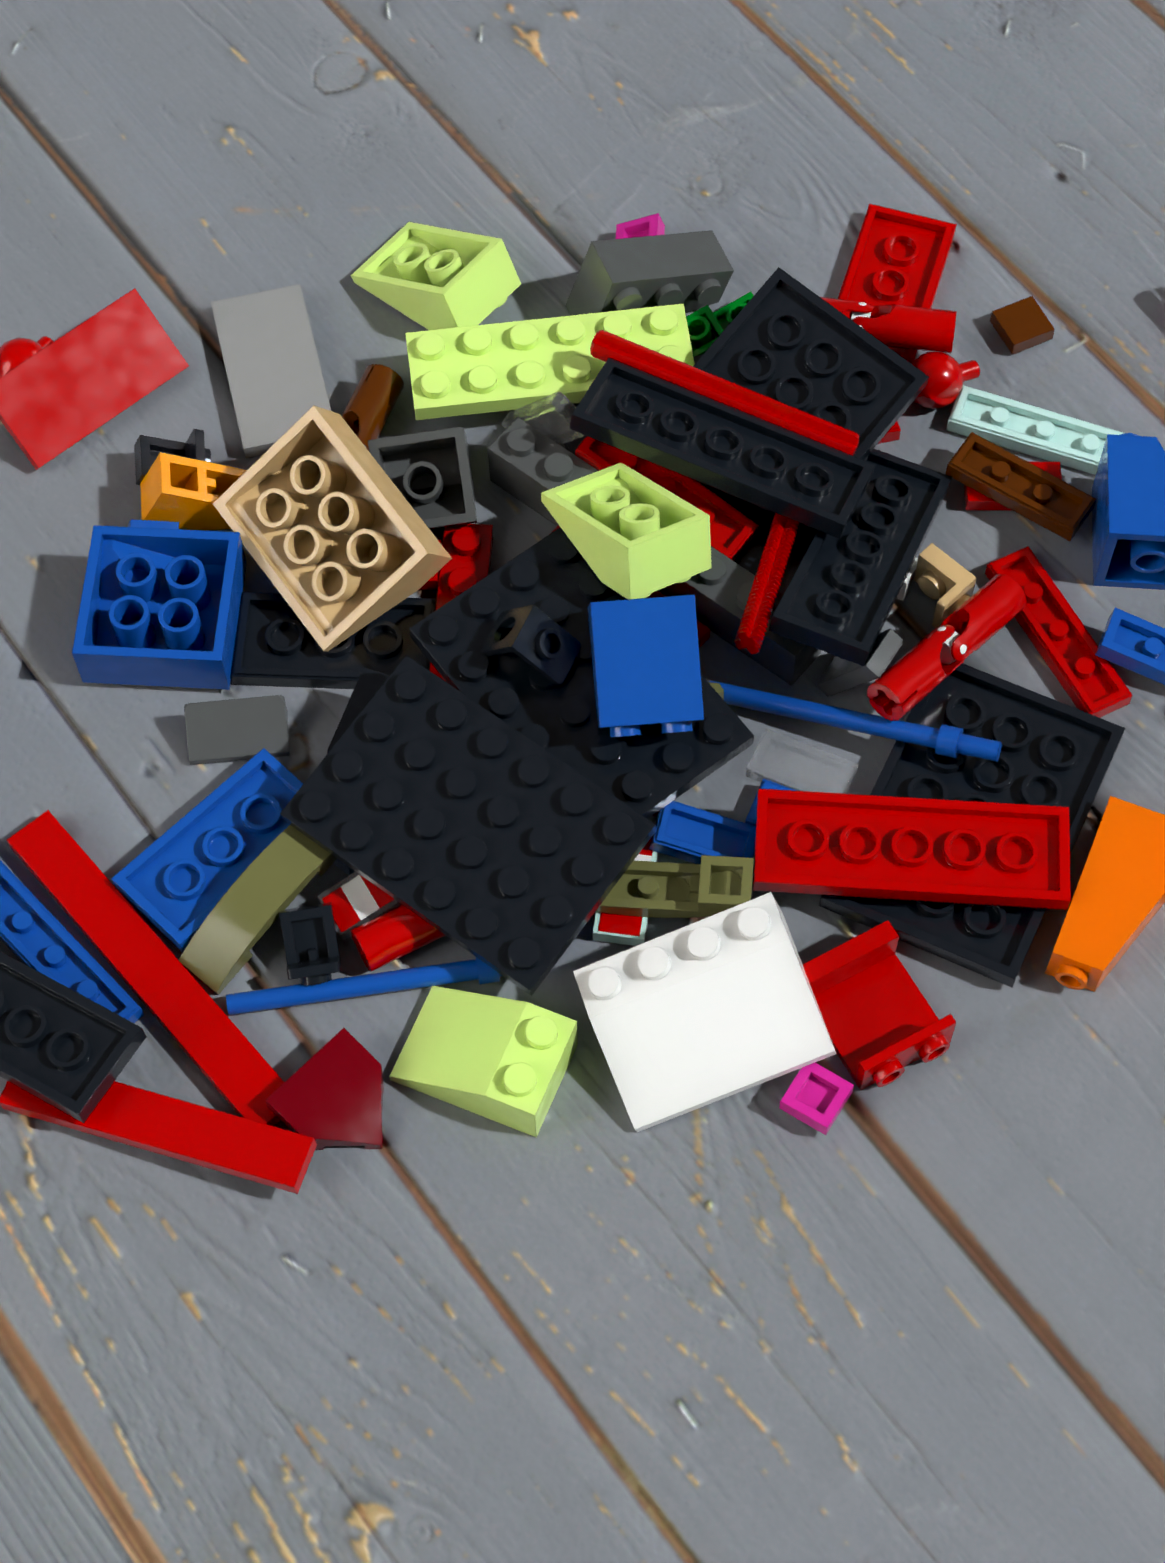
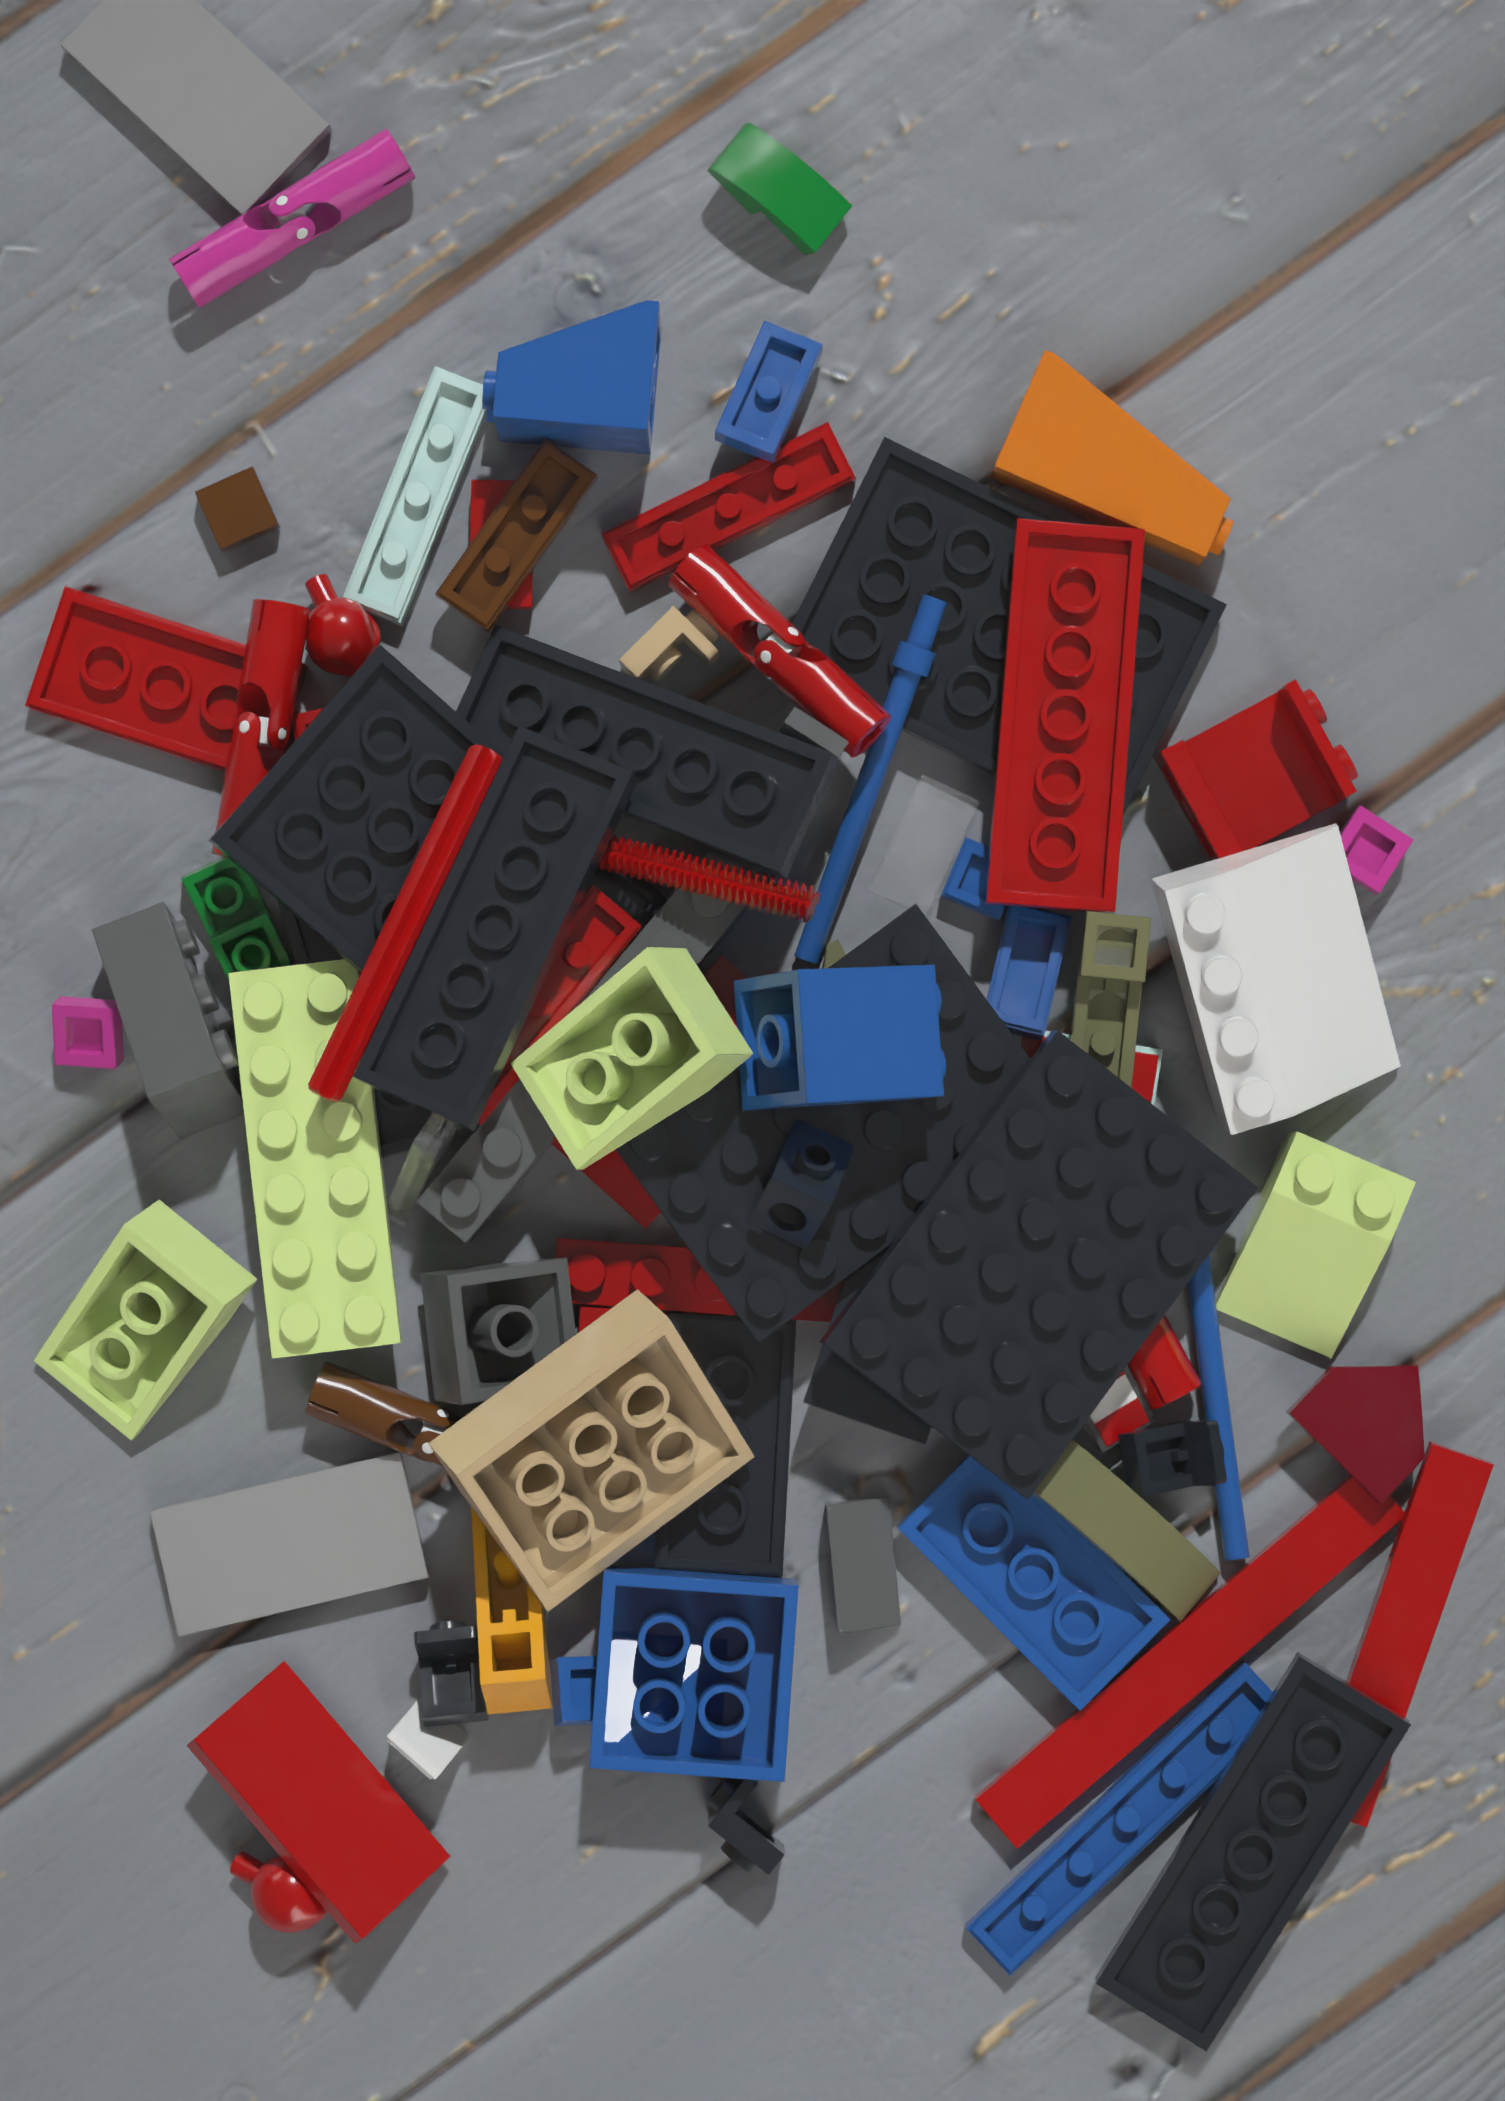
camera: 95 degrees left, 25 degrees up
none -> white slope [387,1698,468,1780]
none -> black bracket [706,1778,785,1875]

